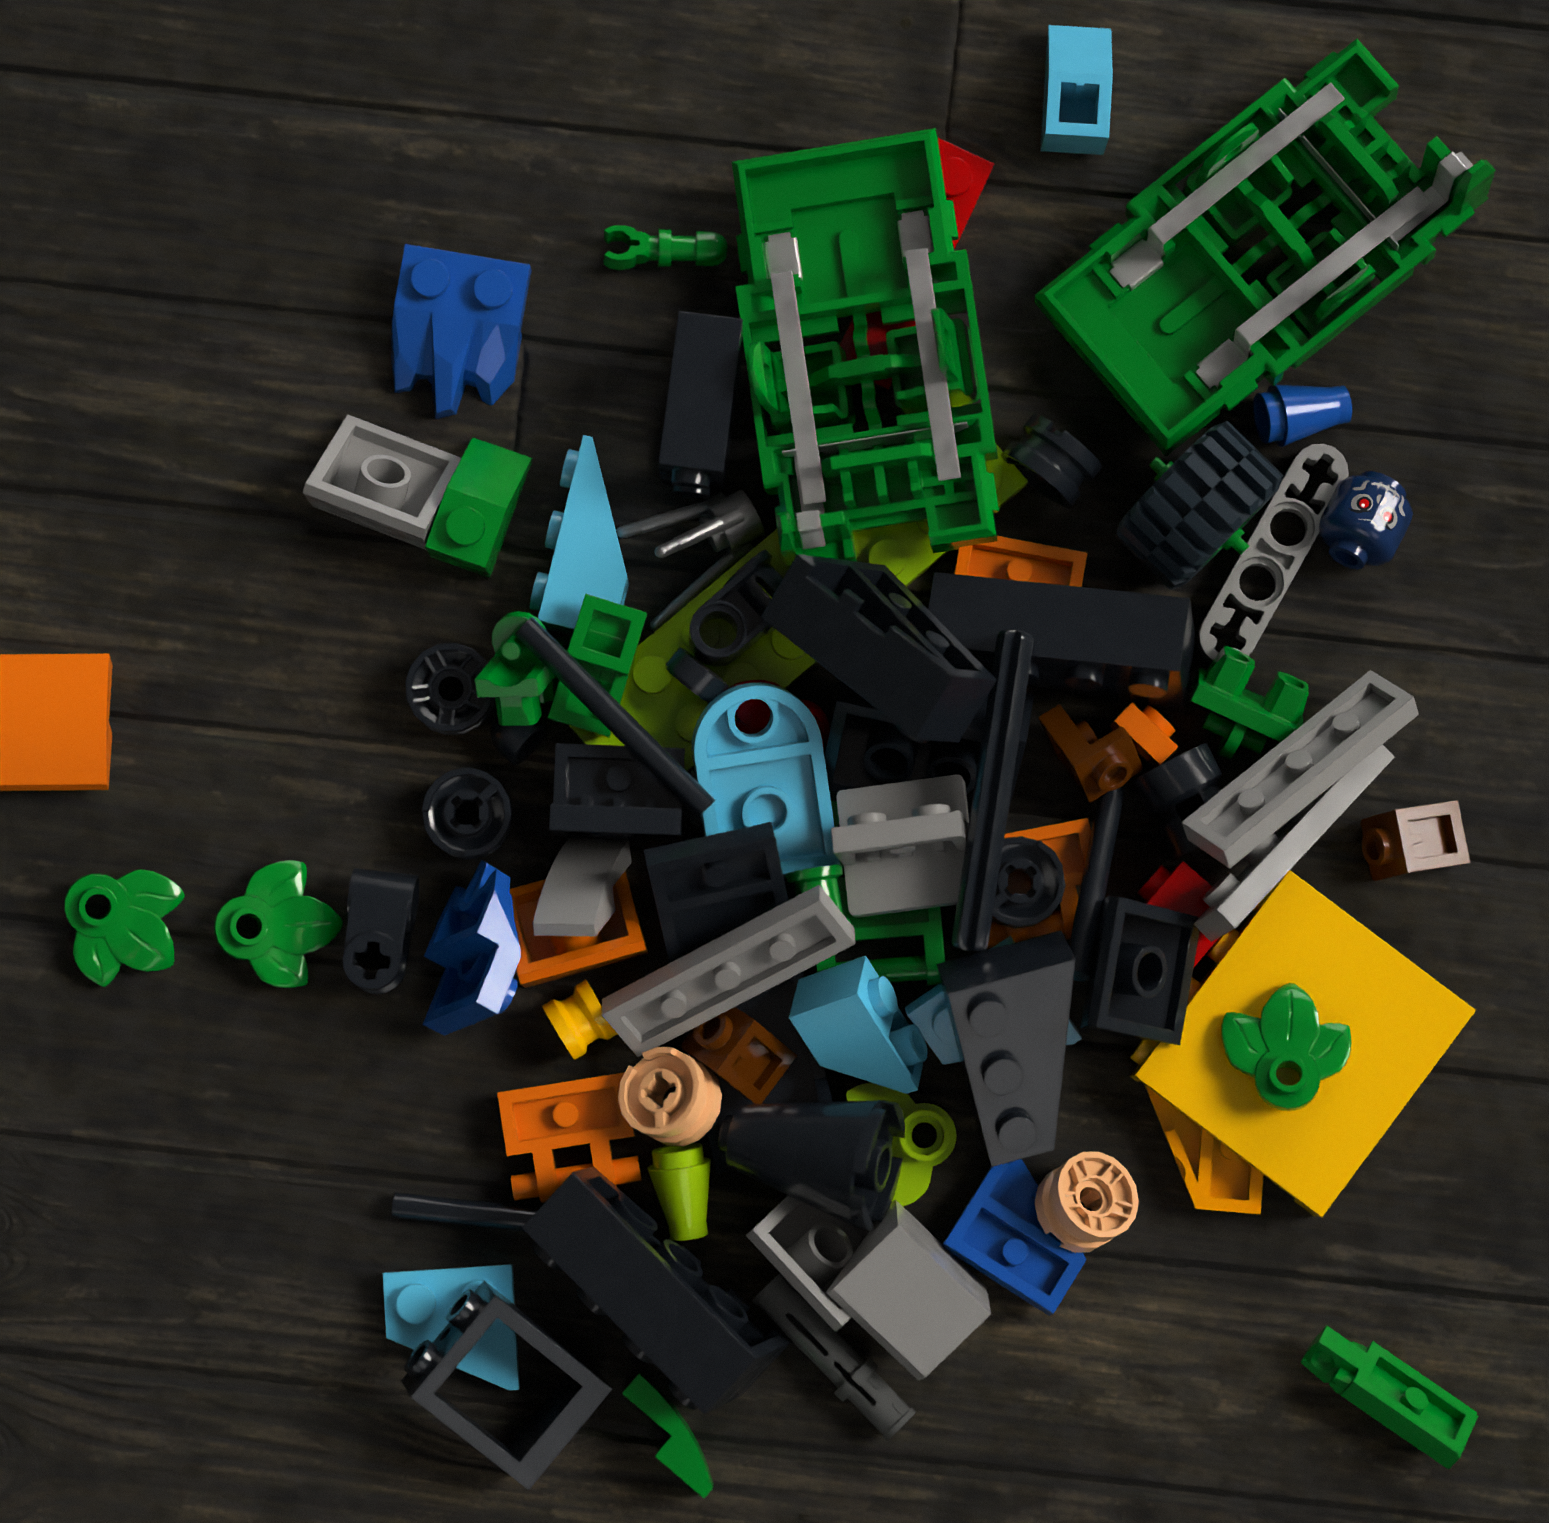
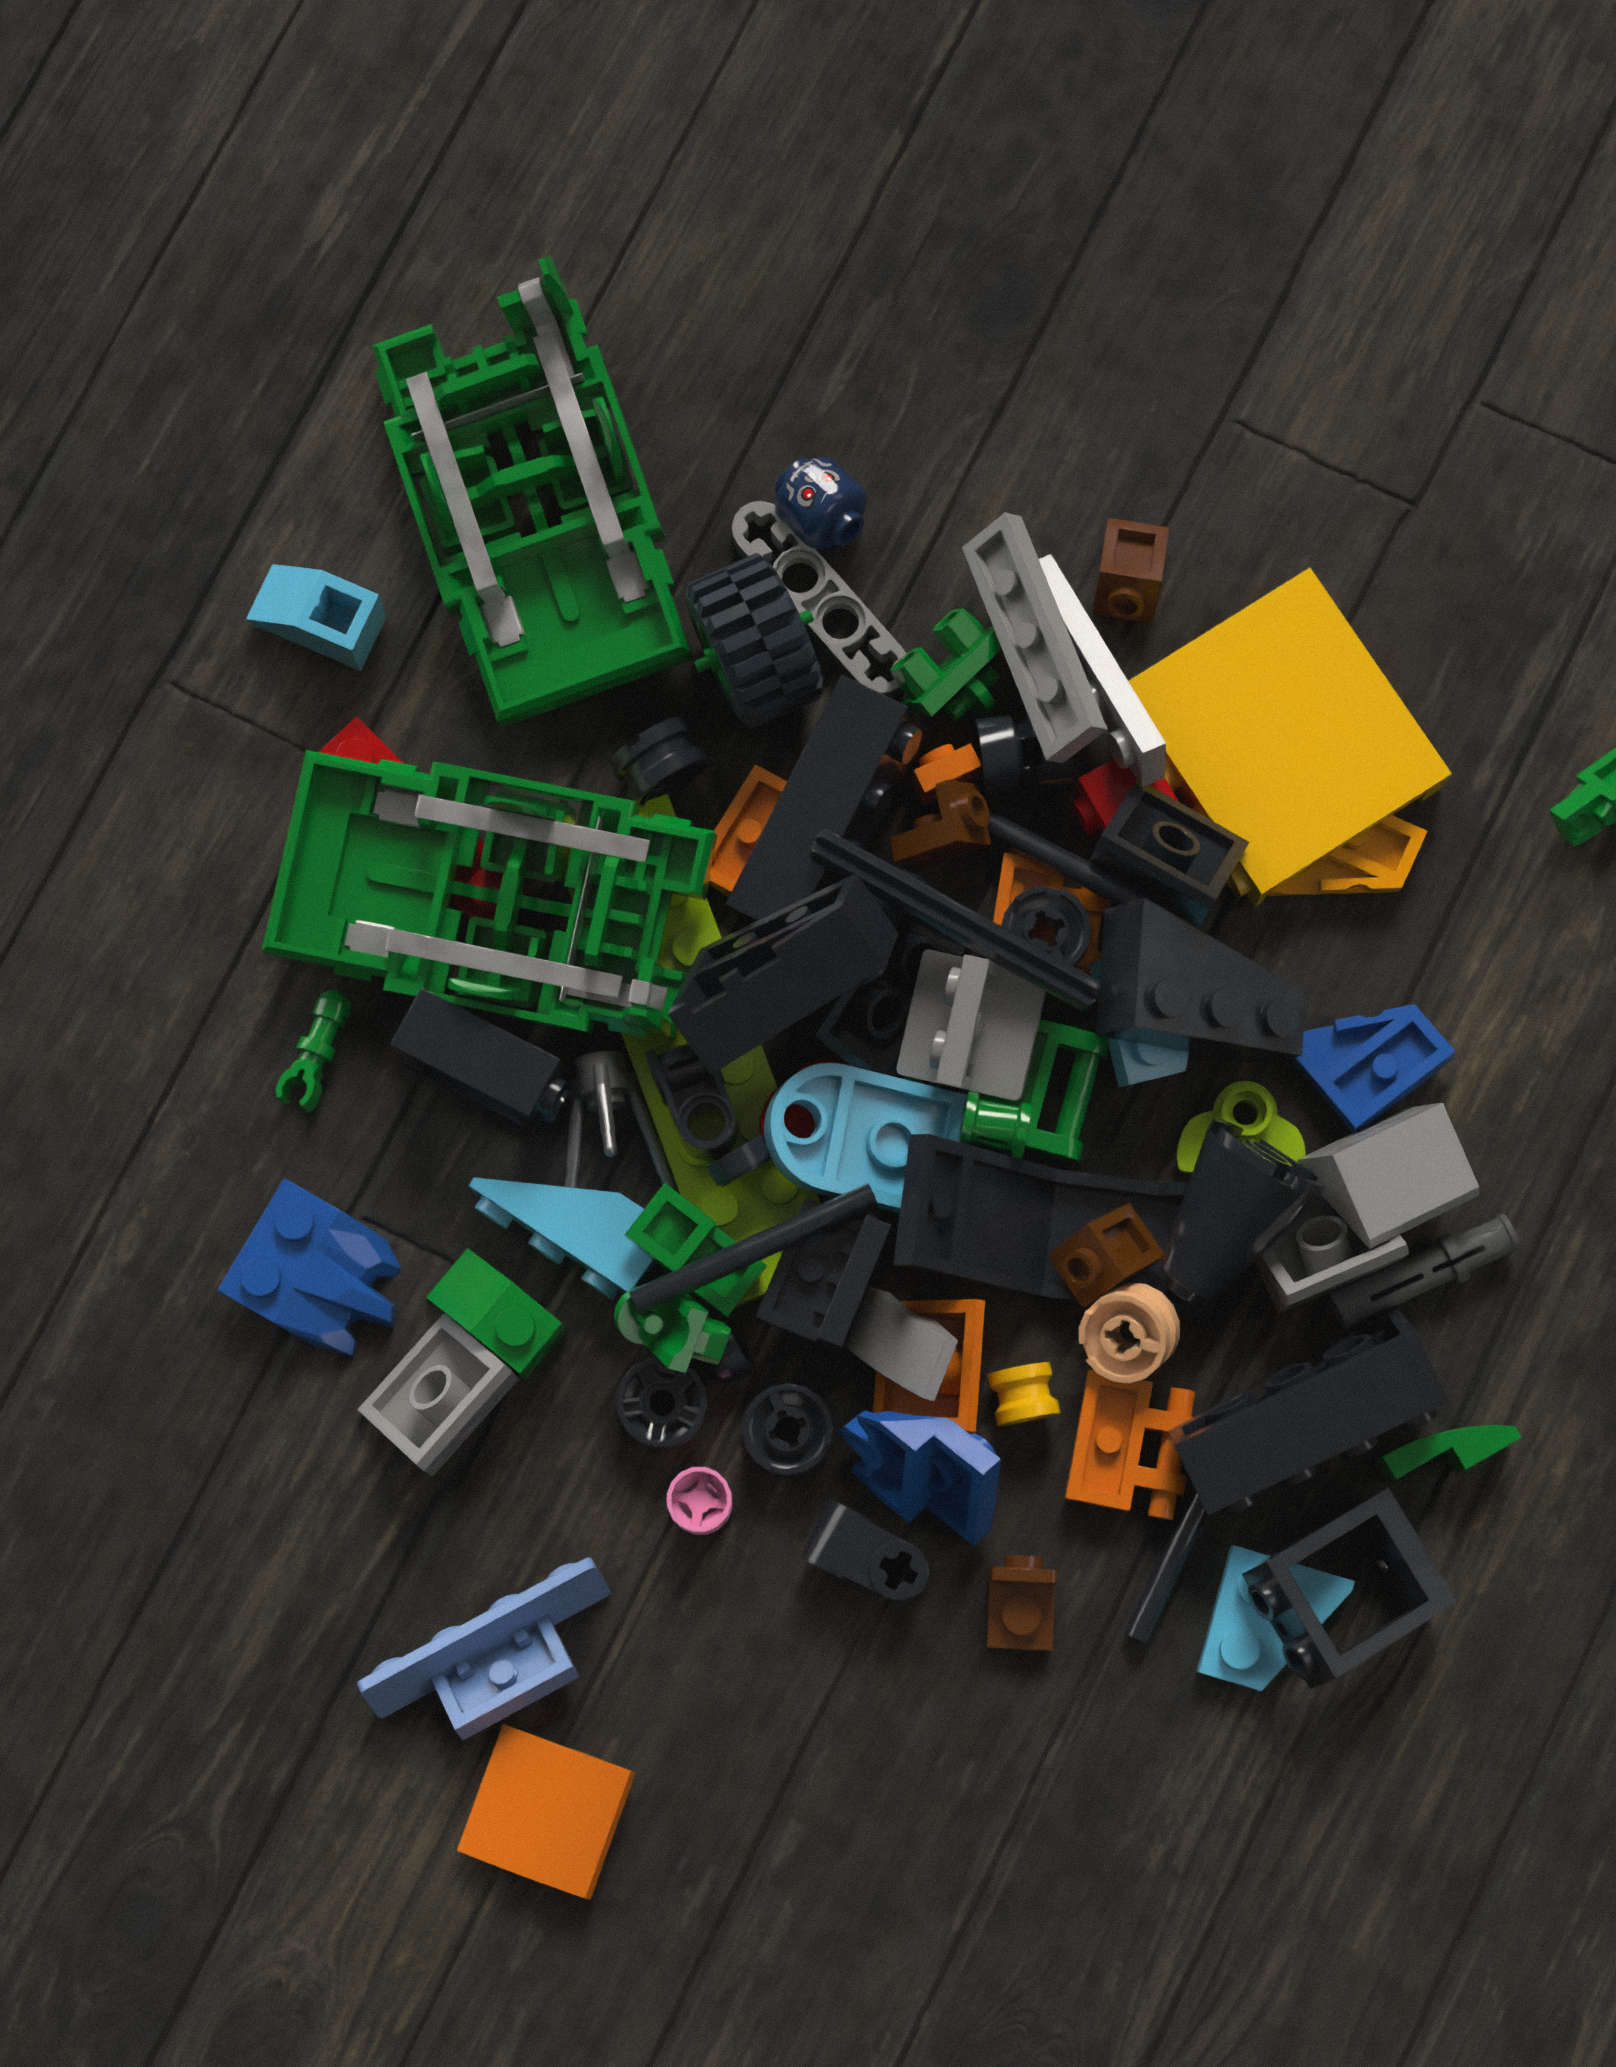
camera: 70 degrees left, 5 degrees down
green plate [64,869,185,987] -> none
green plate [214,860,343,988] -> none
light grey plate [602,885,855,1057] -> none
lime cone [647,1143,711,1241] -> none
medium azure slope [789,955,927,1094] -> none
light nougat wheel [1035,1151,1139,1253] -> none
green plate [1221,983,1352,1111] -> none
blue cone [1253,385,1352,447] -> none
none -> medium blue bracket [357,1557,610,1741]
none -> bright pink wheel [667,1467,733,1535]
none -> reddish brown bracket [986,1555,1058,1651]

